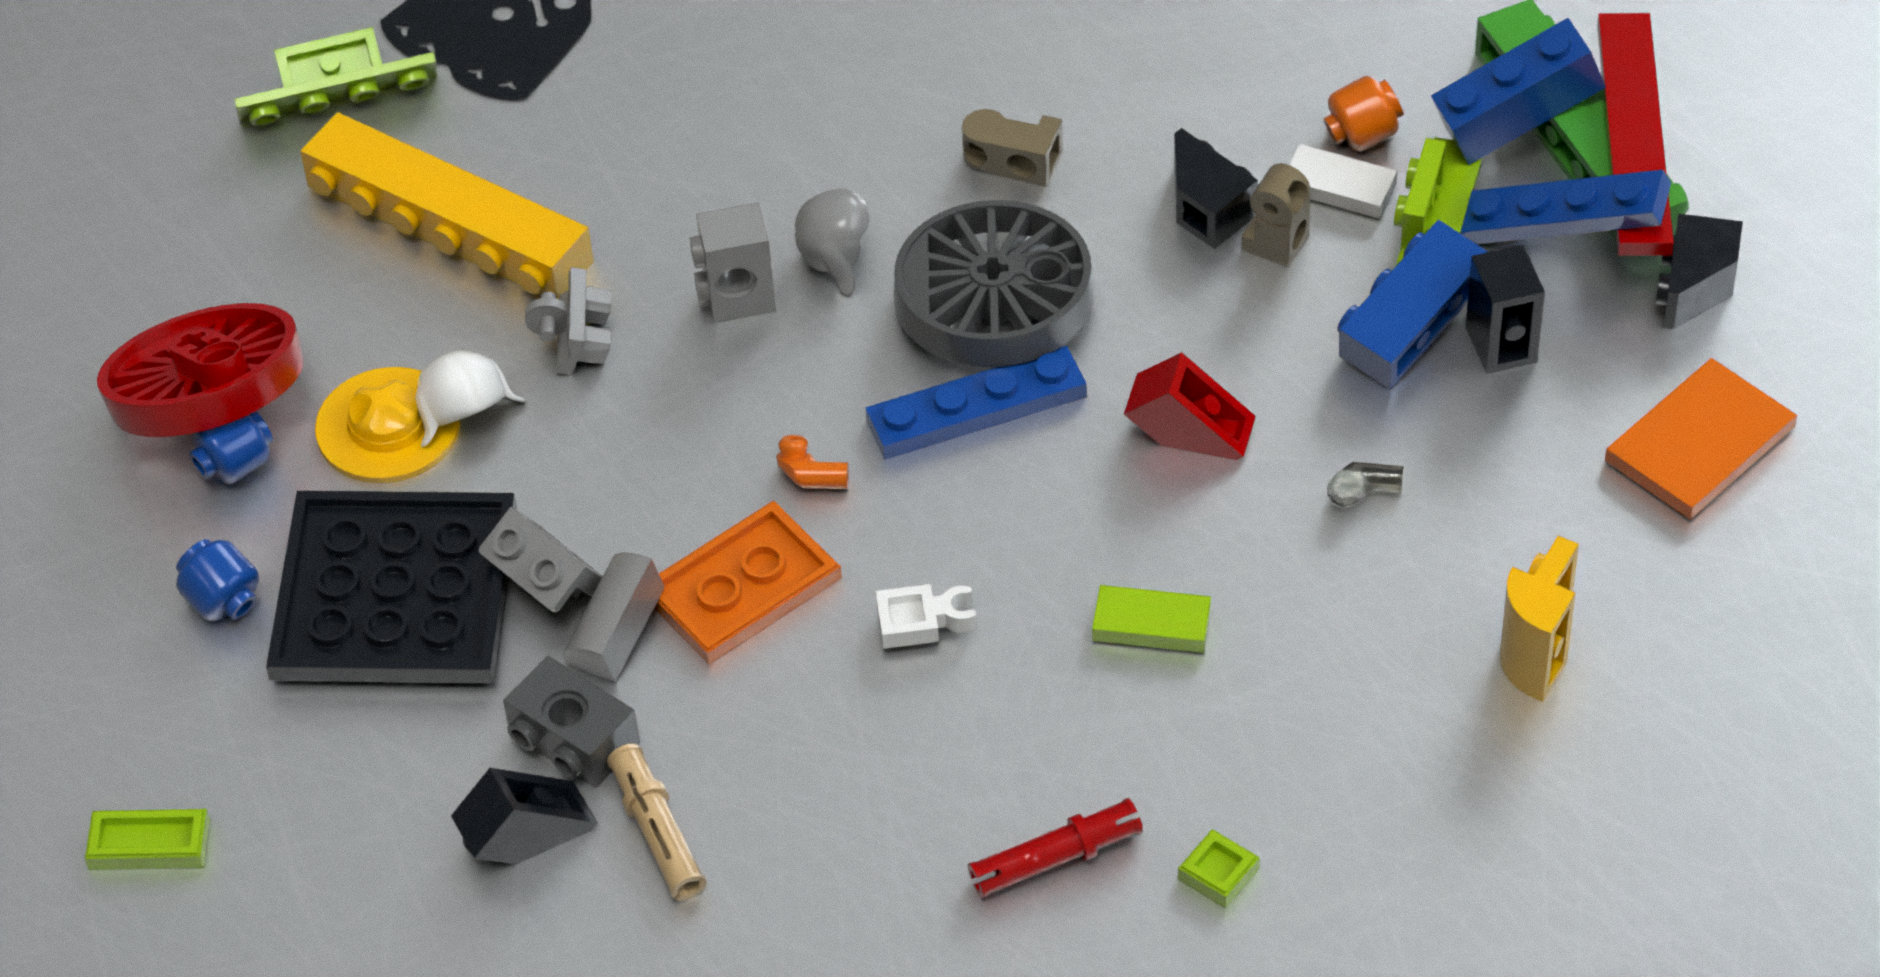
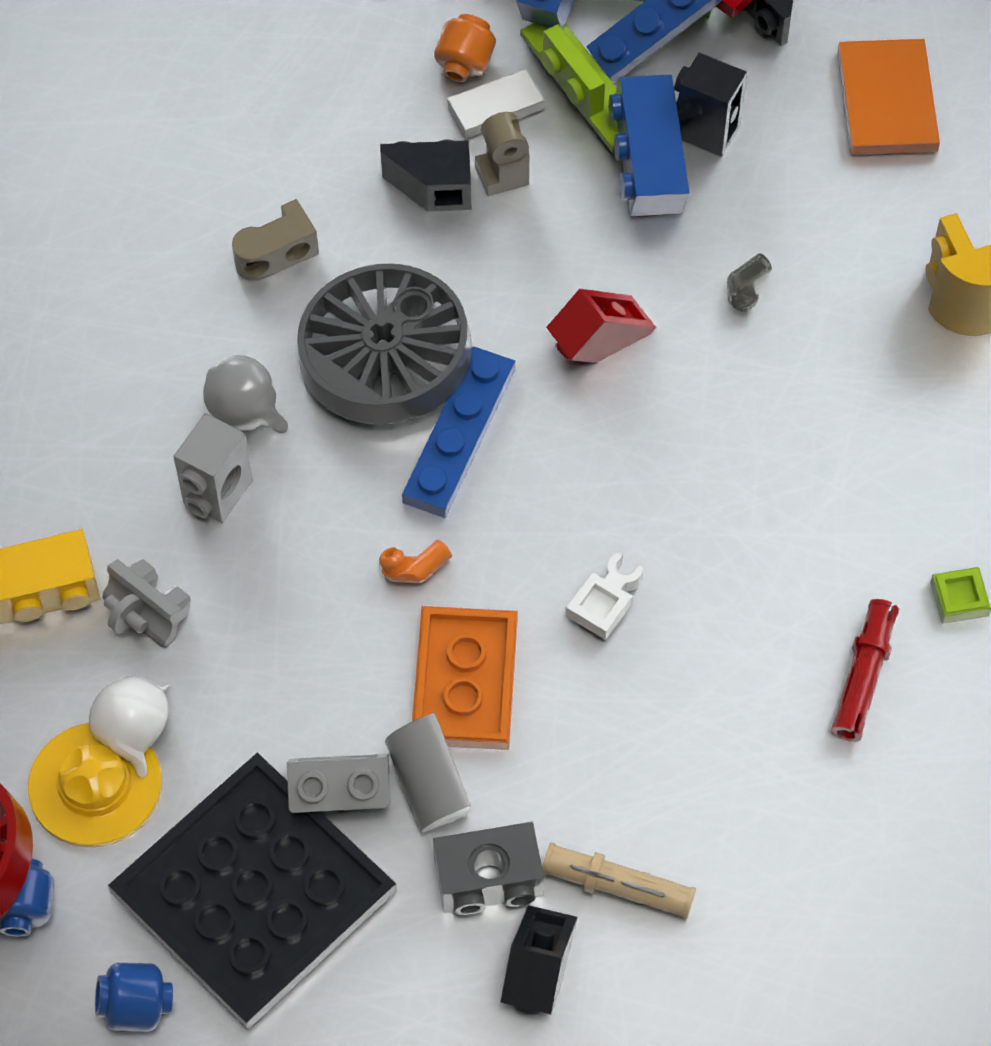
camera: 50 degrees left, 10 degrees up
lime tile [1092,585,1211,653] -> none

